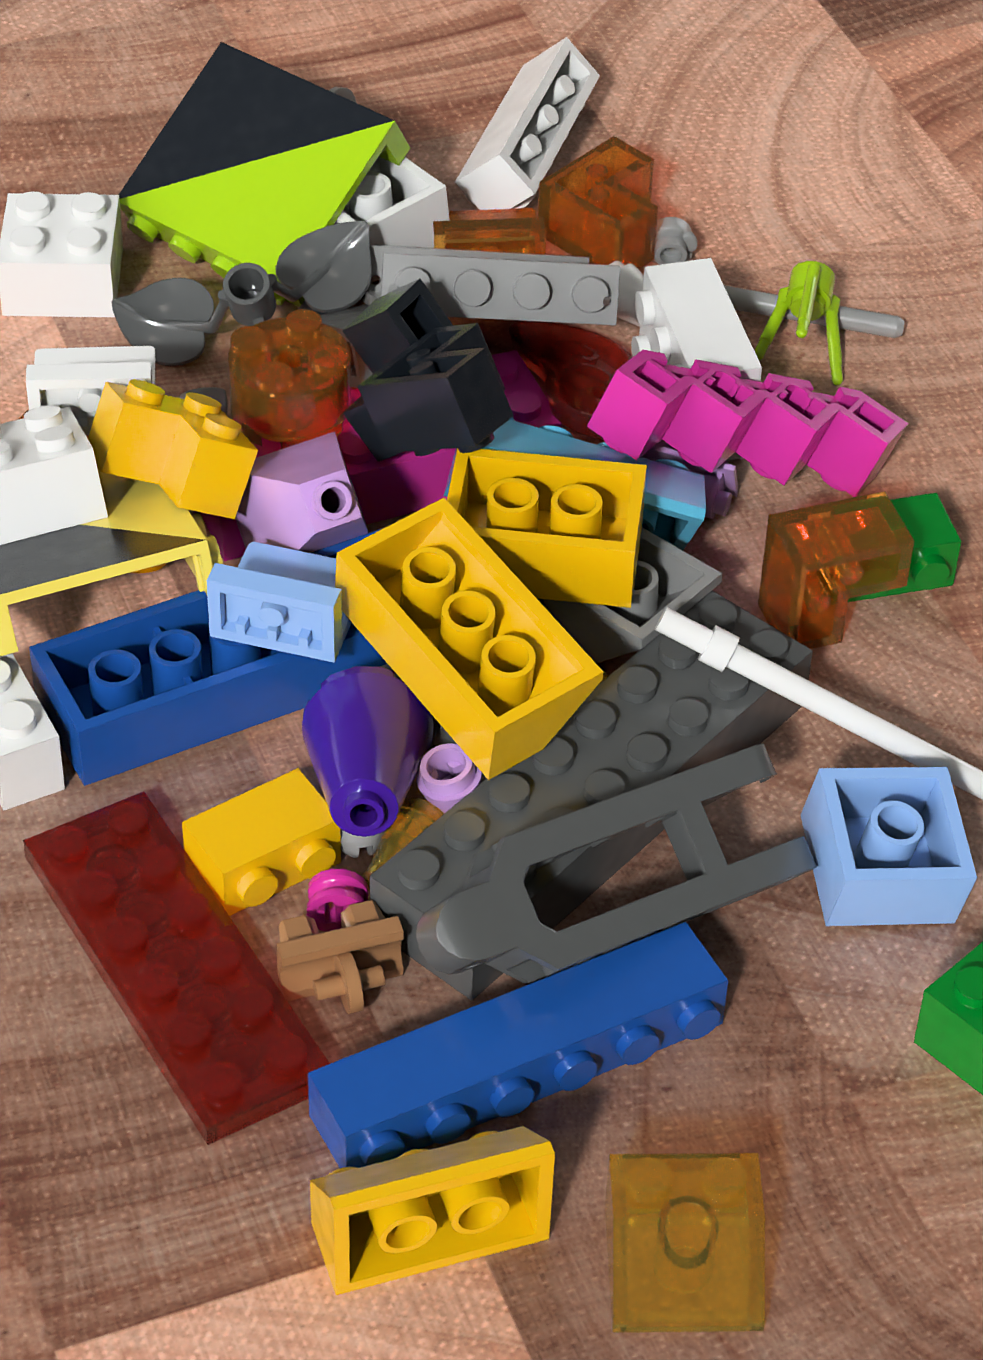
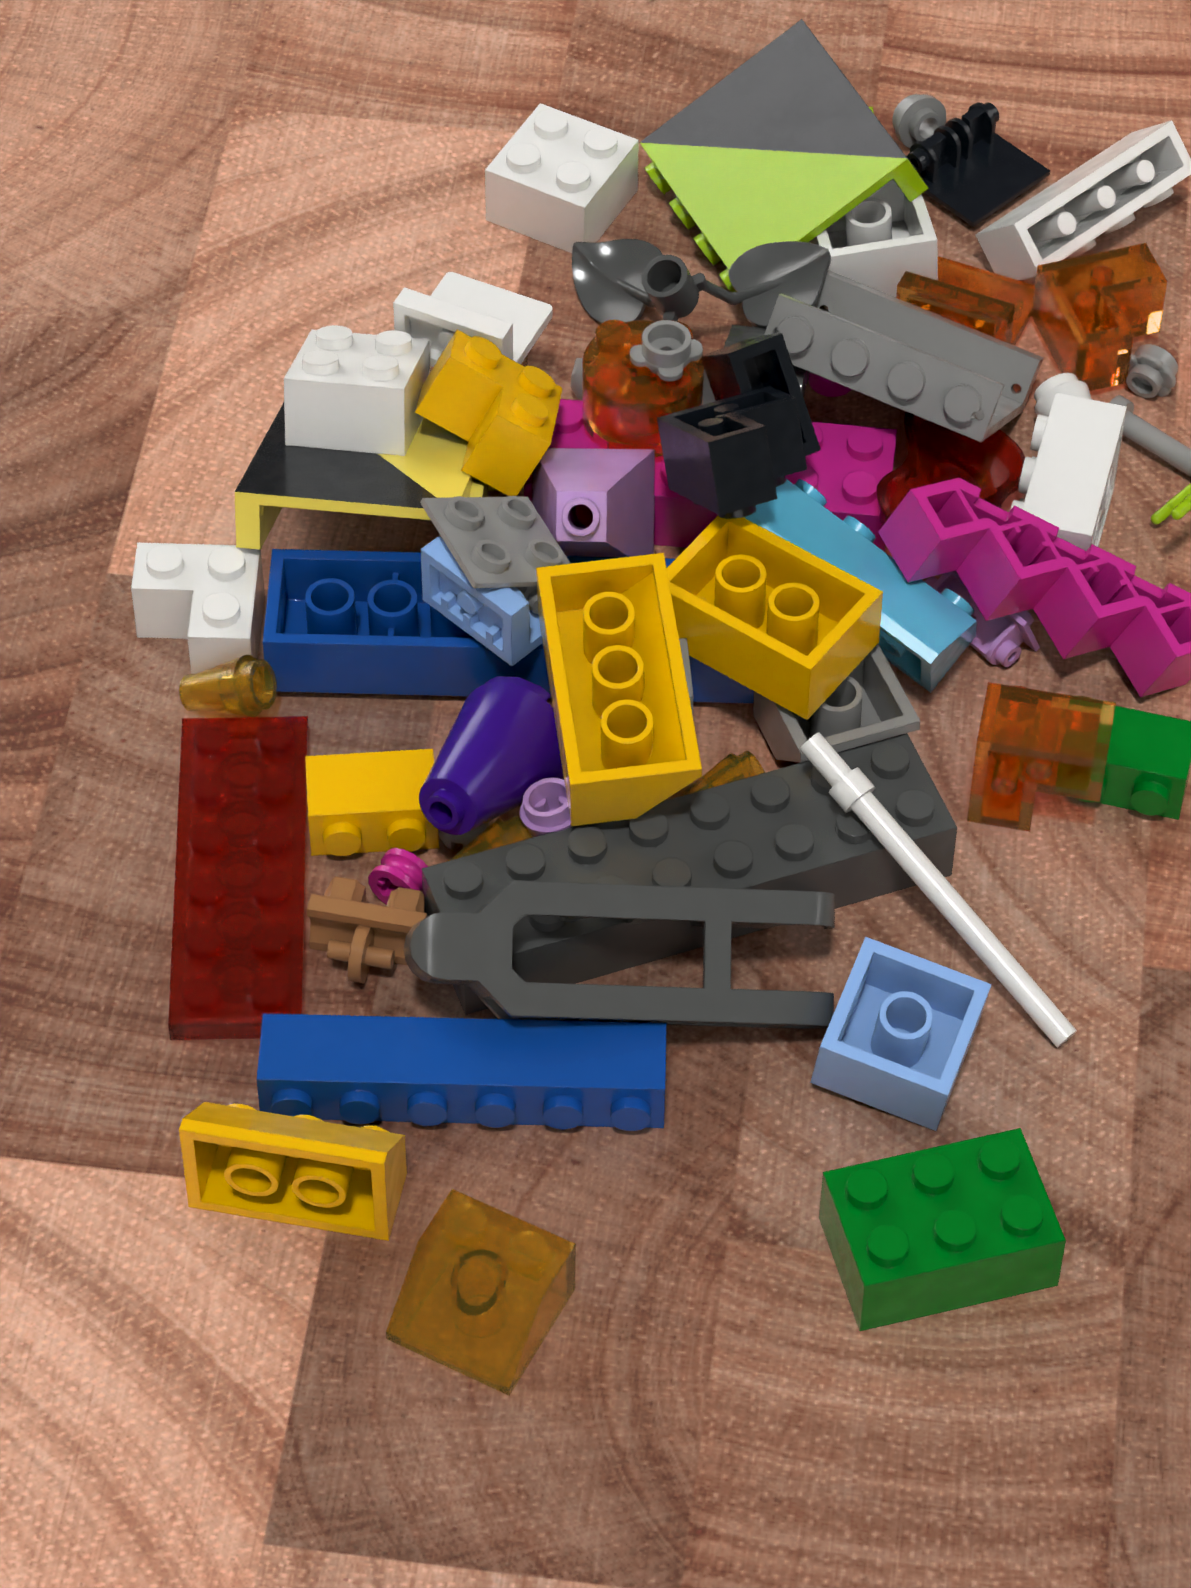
camera: 30 degrees right, 5 degrees up
none -> clear yellow cone [179,655,277,717]
none -> light grey hinge [420,496,571,614]
none -> light grey plate [630,320,703,381]
none -> black hinge [906,102,1050,227]

